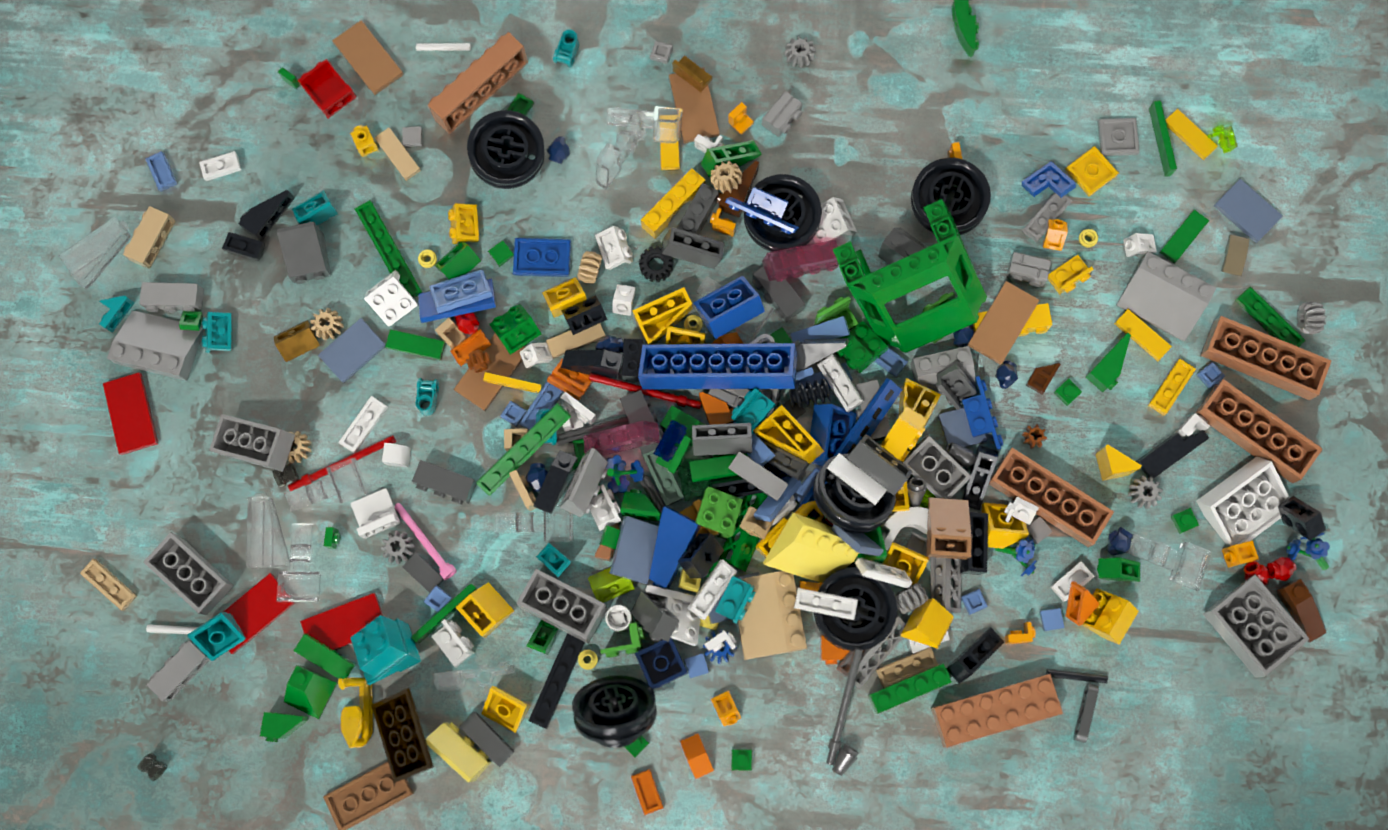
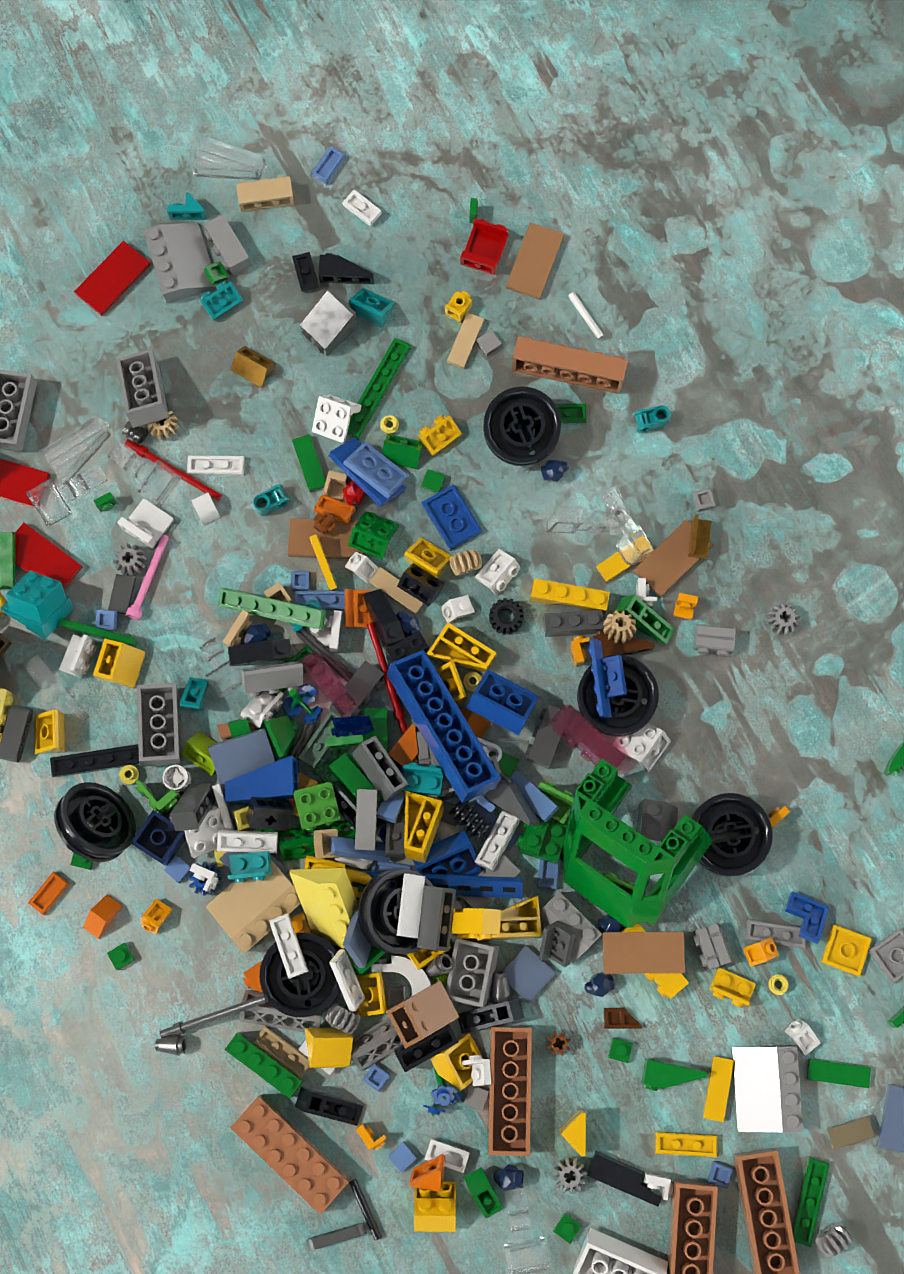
camera: 55 degrees right, 0 degrees up
tan gear [310,308,344,340] -> none
sand blue tile [318,318,385,383] -> none
dark grey brick [412,460,476,505] -> none
green slope [526,620,559,655] -> none
dark grey brick [662,227,724,269] -> none
blue bracket [962,376,1004,452] -> none

